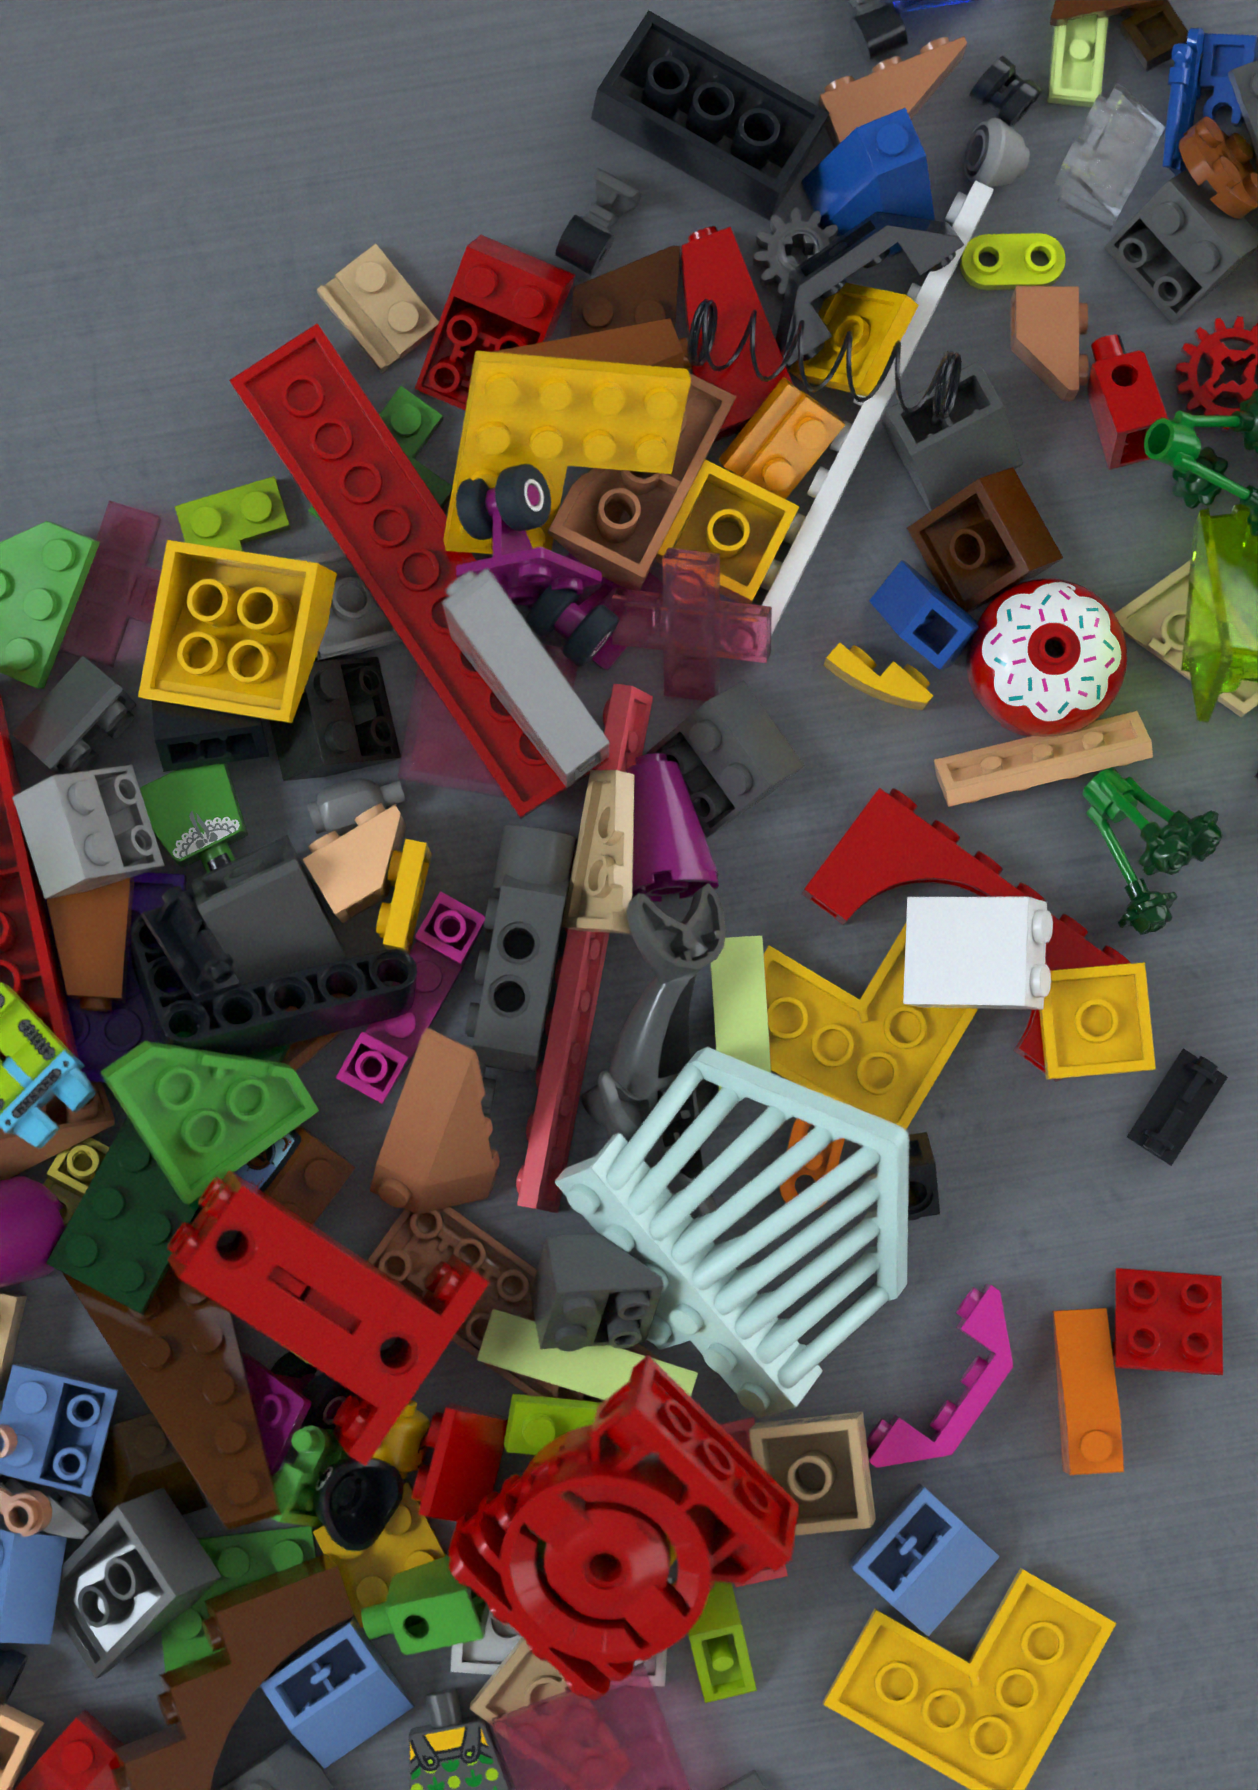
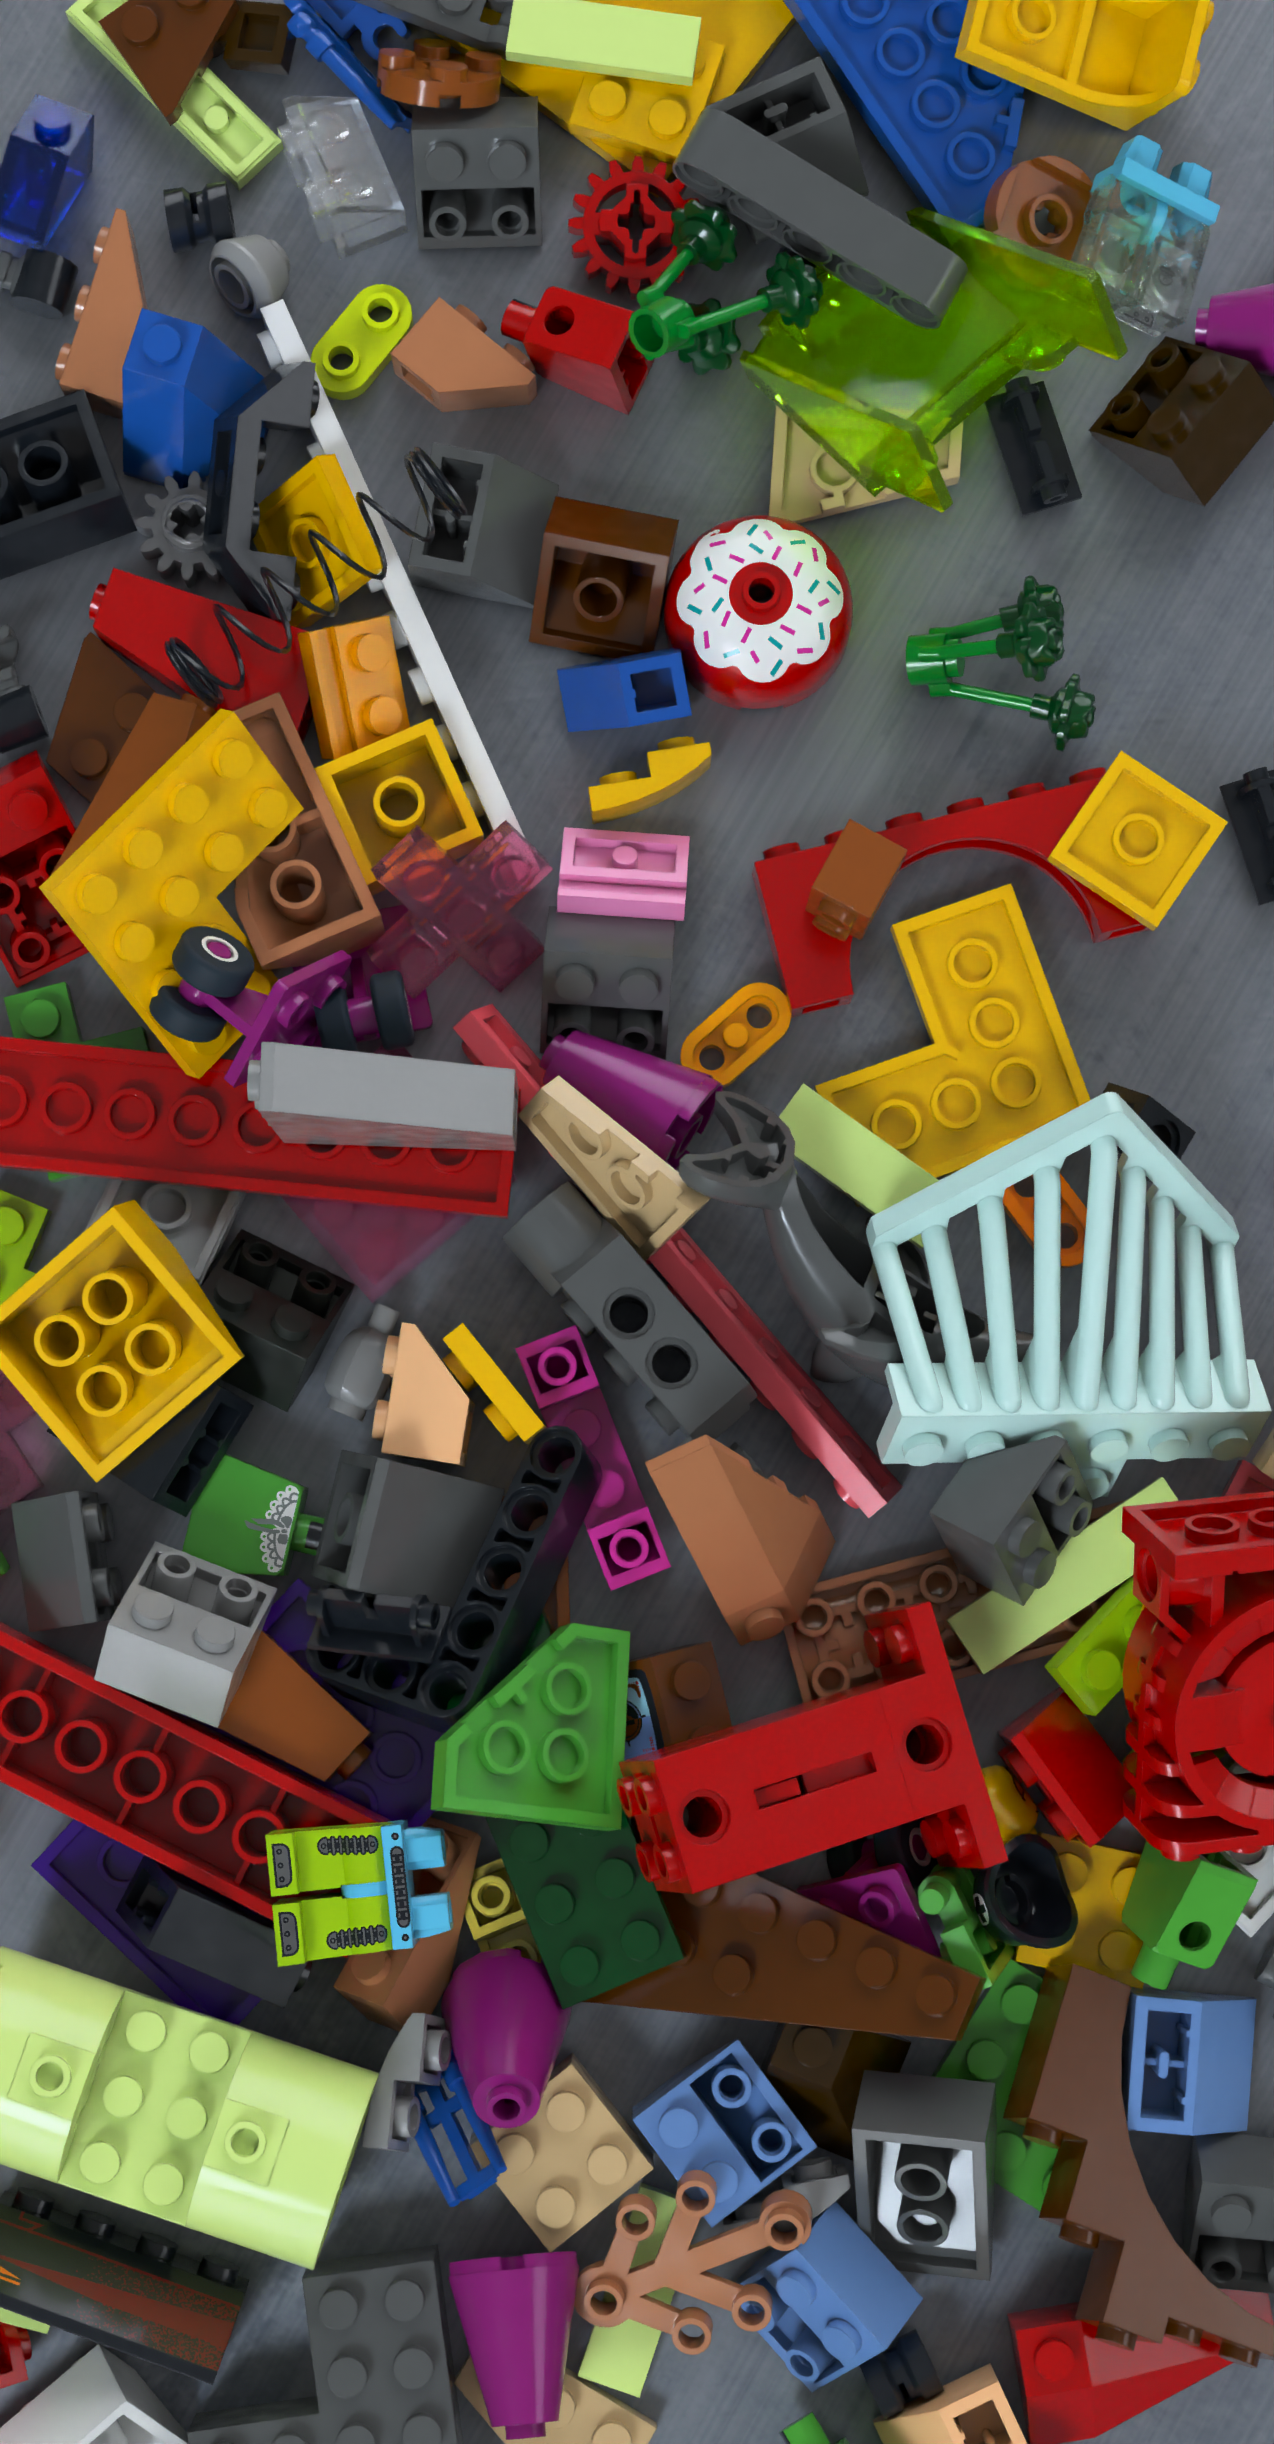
camera: 50 degrees left, 0 degrees up
white brick [903,897,1053,1009] -> none
light nougat plate [934,711,1153,807] -> none
none -> bright pink plate [557,827,690,921]
none -> light orange plate [680,982,791,1088]
none -> dark orange brick [805,819,908,941]

